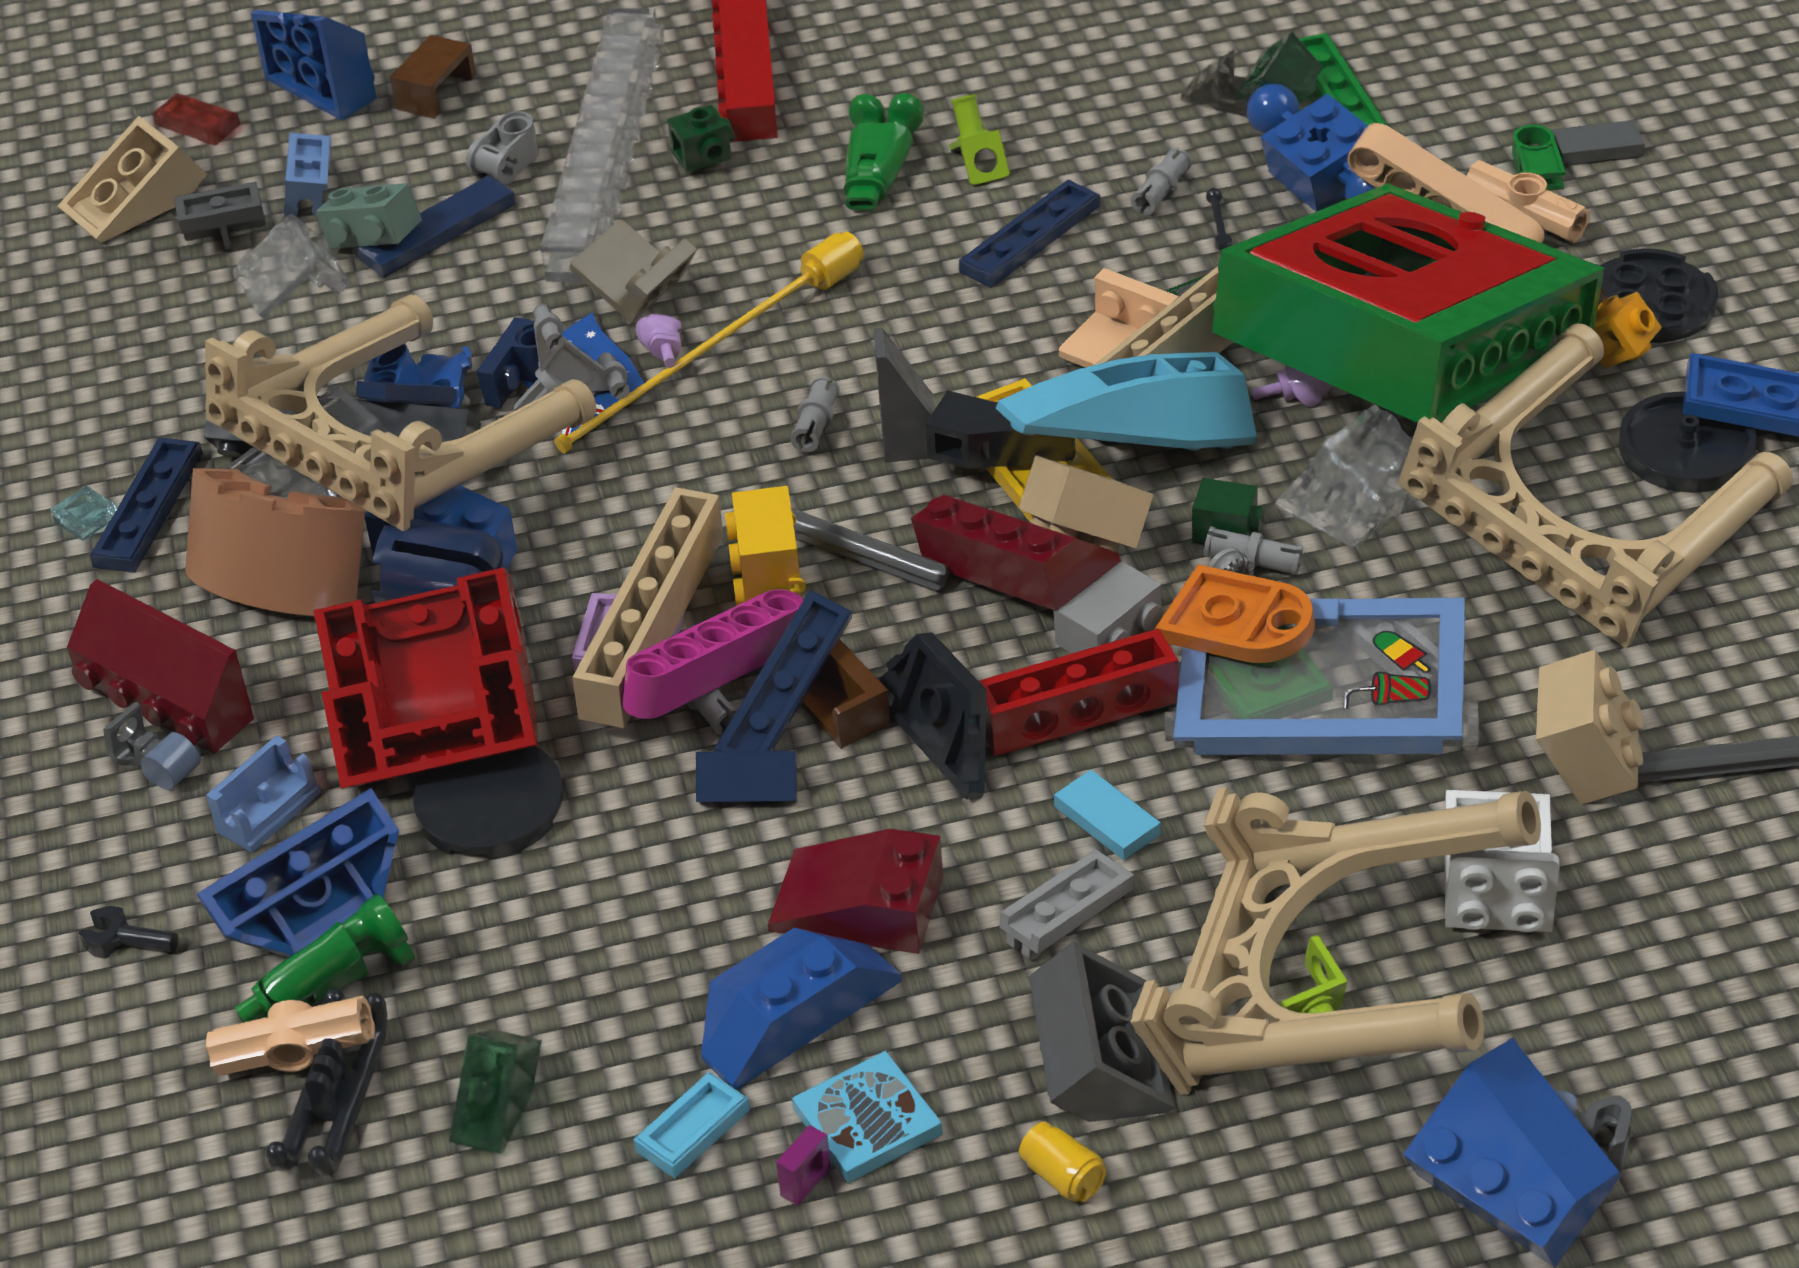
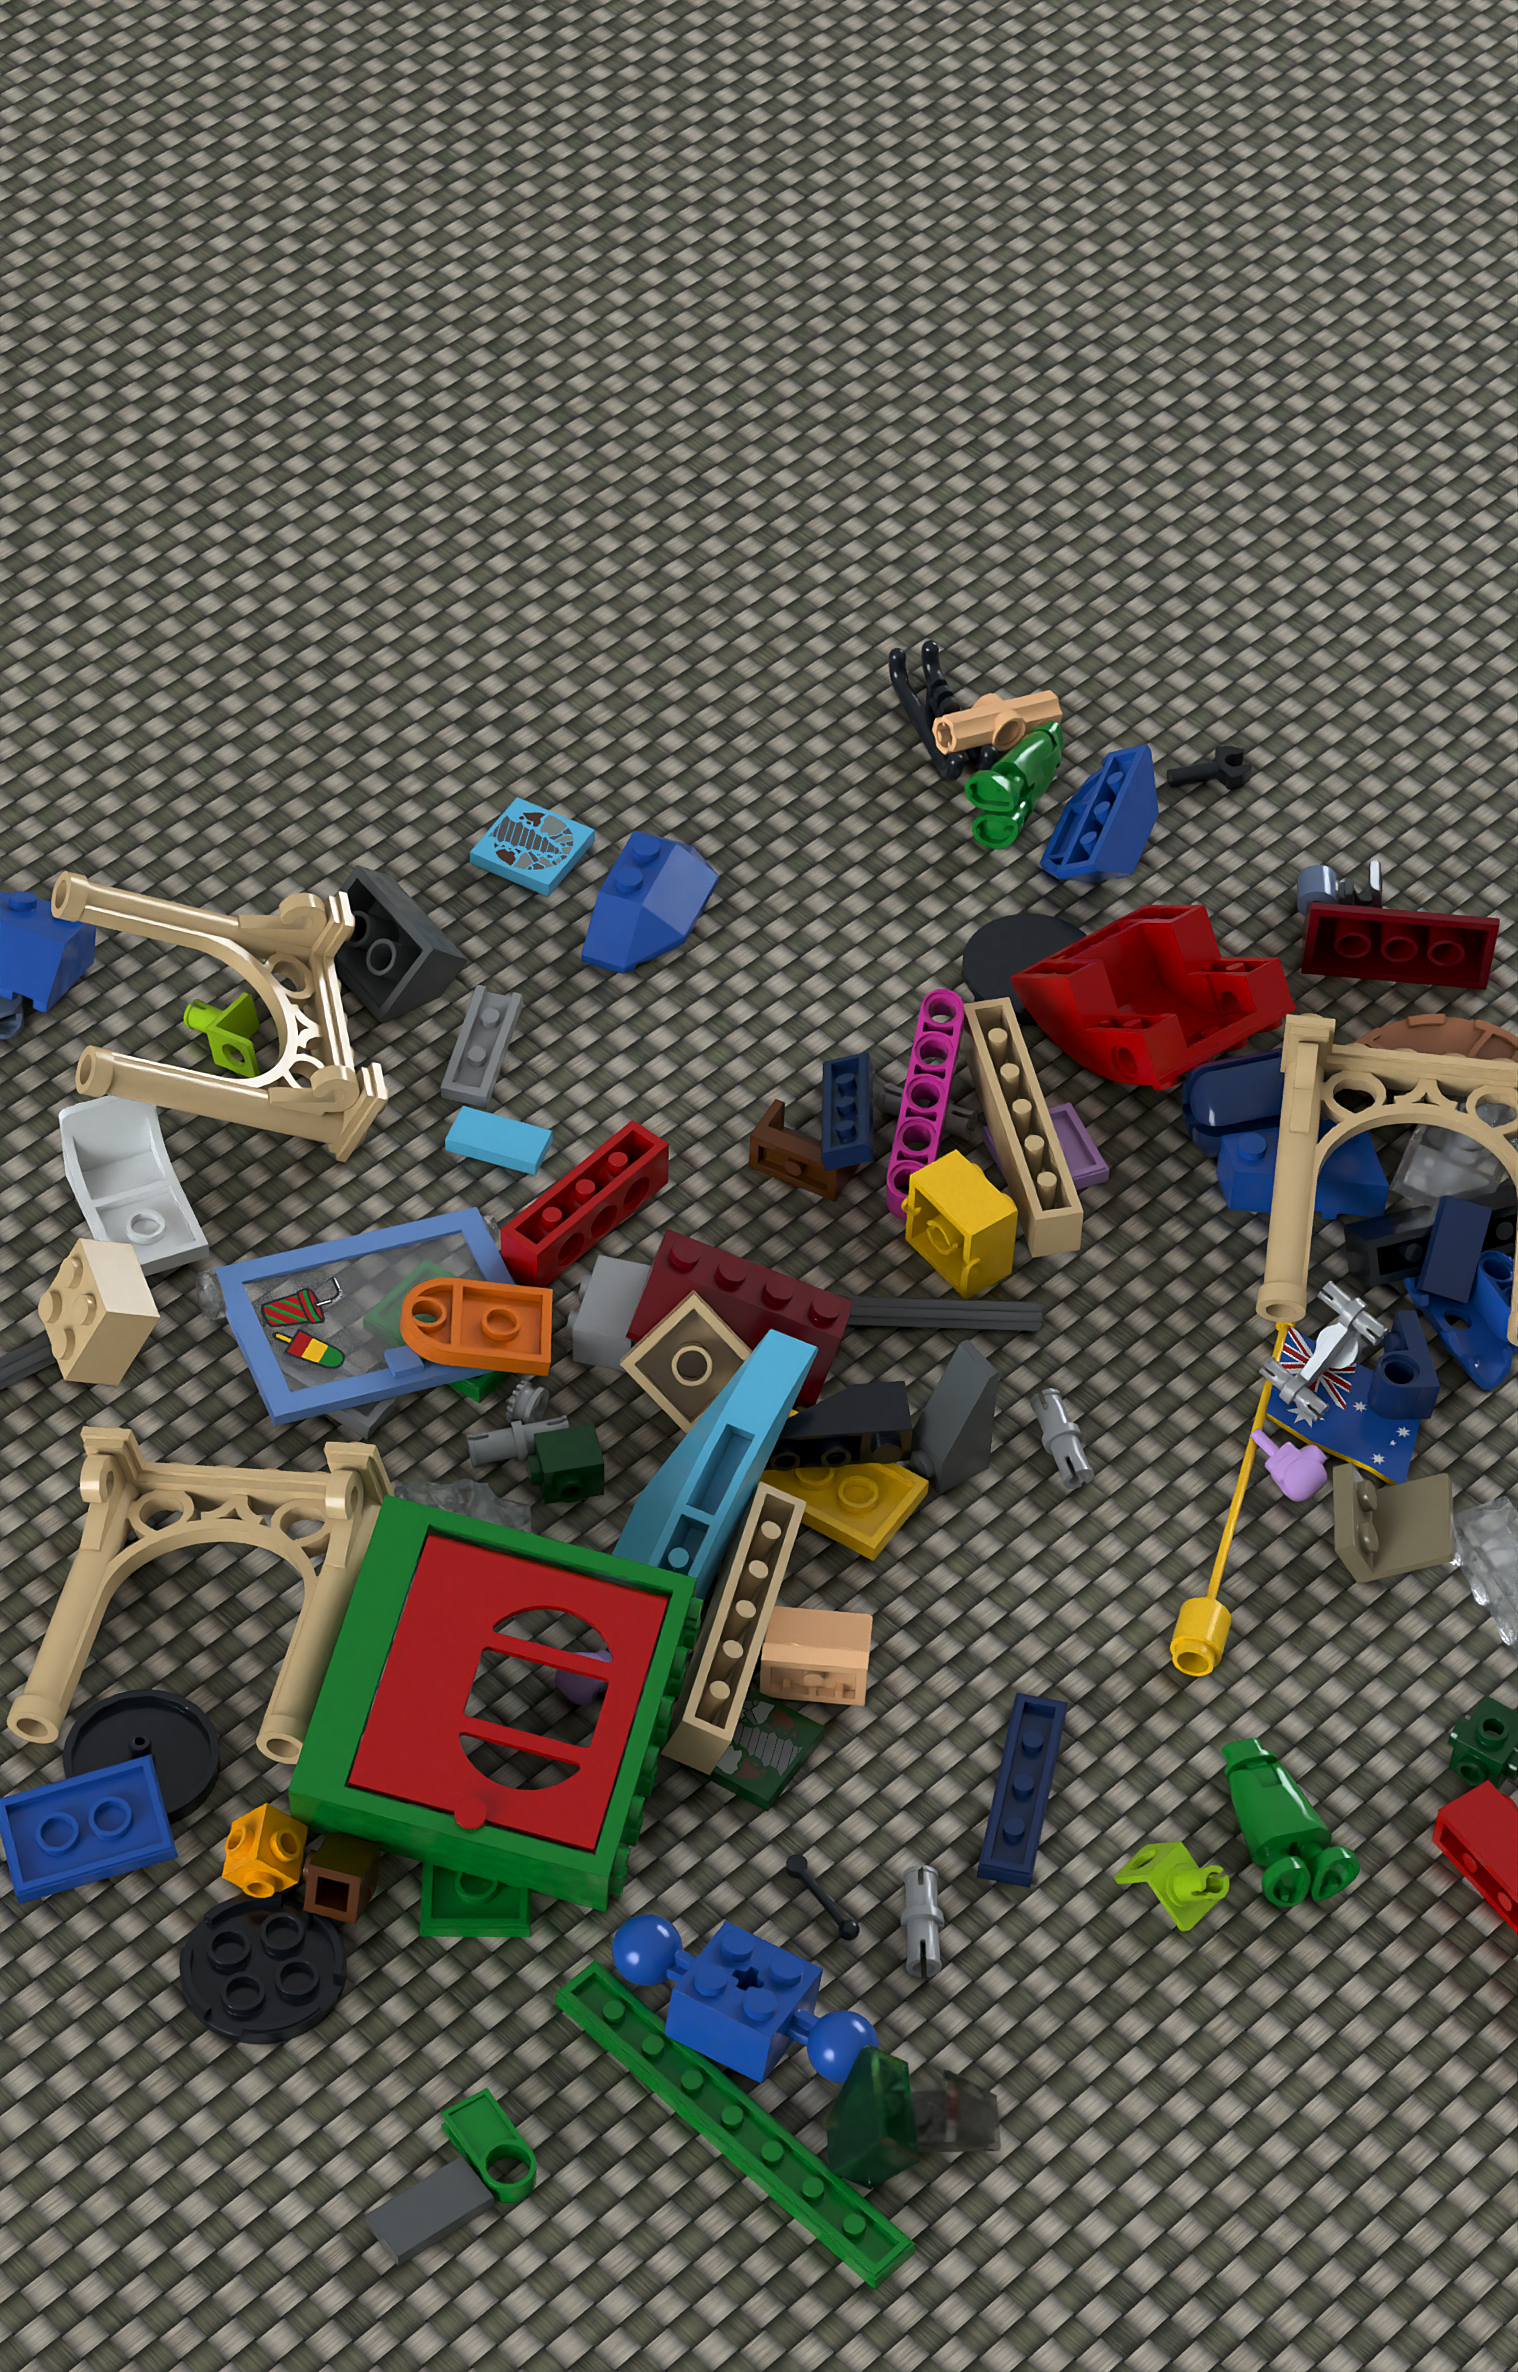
camera: 145 degrees right, 5 degrees up
medium blue hinge [206,735,322,853] -> none
clear green slope [449,1029,542,1153] -> none
medium azure tile [633,1072,750,1179] -> none
dark blue tile [696,751,797,803] -> none
dark red slope [768,829,943,954] -> none
magenta tile [776,1125,831,1206] -> none
black wing [876,632,986,800] -> none
yellow piece [1019,1121,1106,1202] -> none
light nougat beam [1347,123,1544,243] -> none
light nougat piece [1467,160,1591,243] -> none

